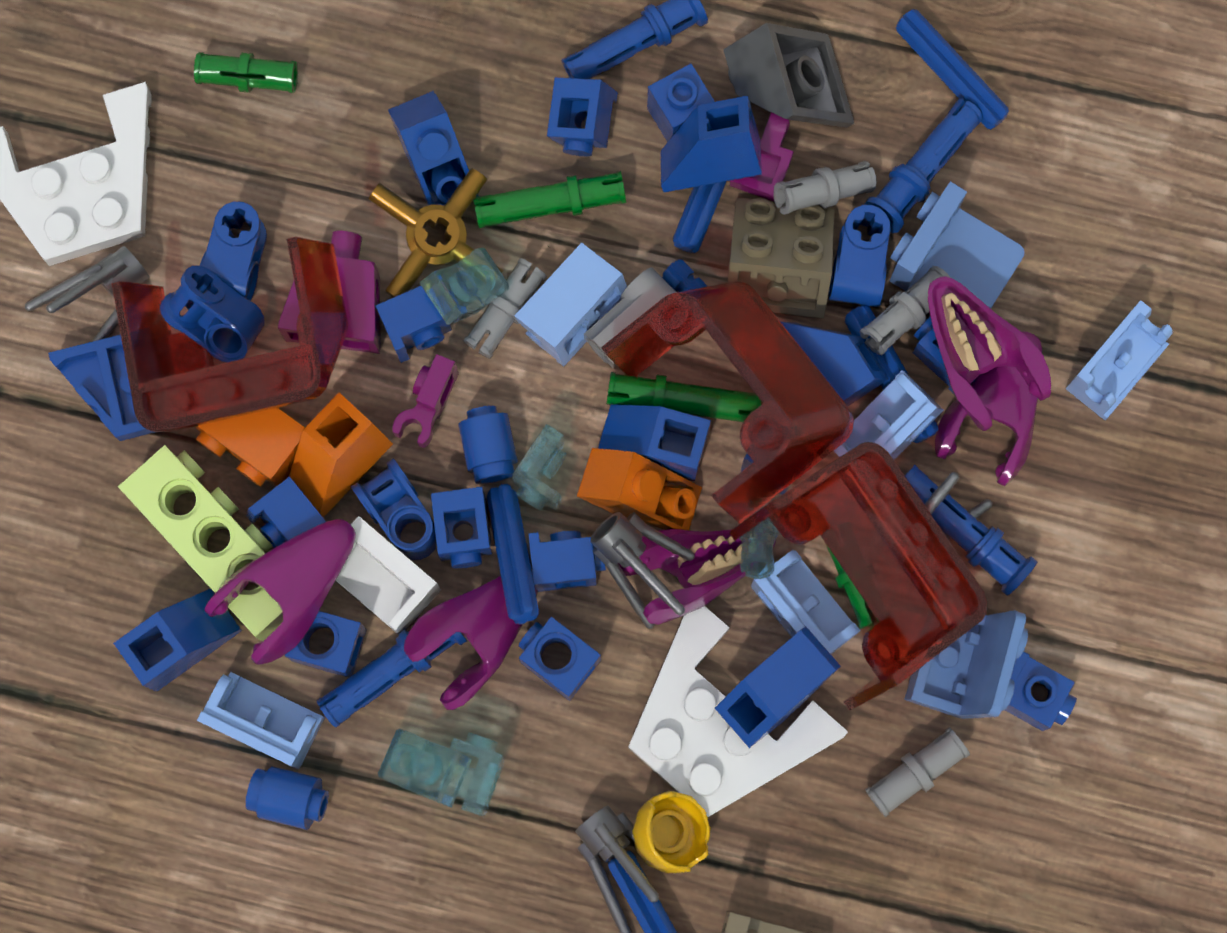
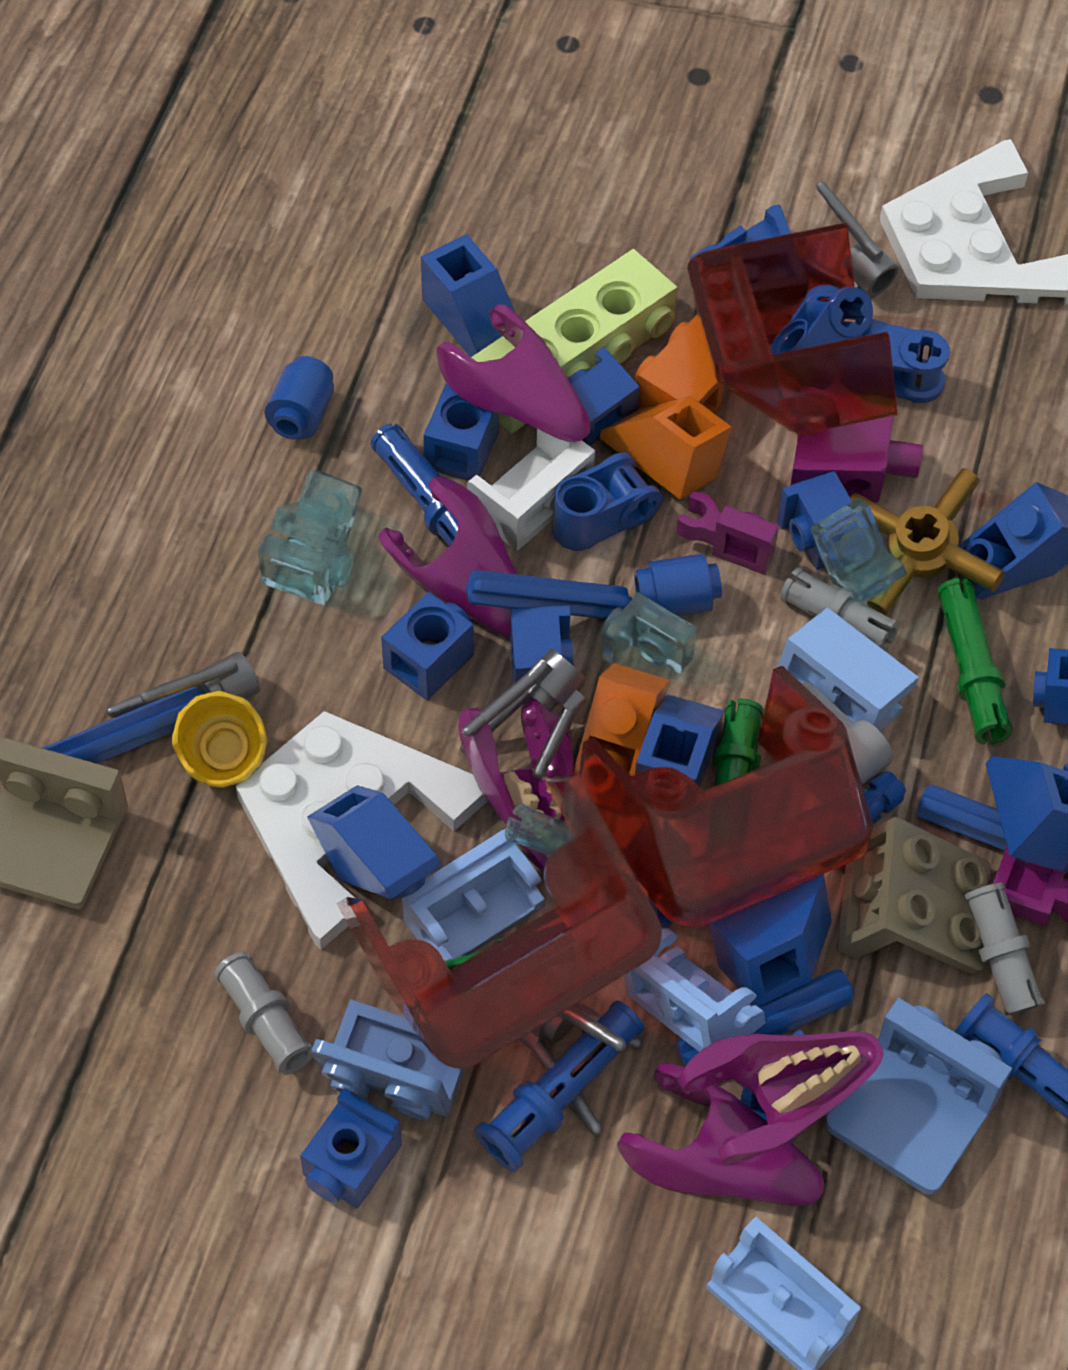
camera: 90 degrees right, 20 degrees down
light blue hinge [197,672,325,769] -> none
blue brick [431,487,492,568] -> none
blue piece [828,205,890,308] -> none
light grey pin [860,266,951,355] -> none

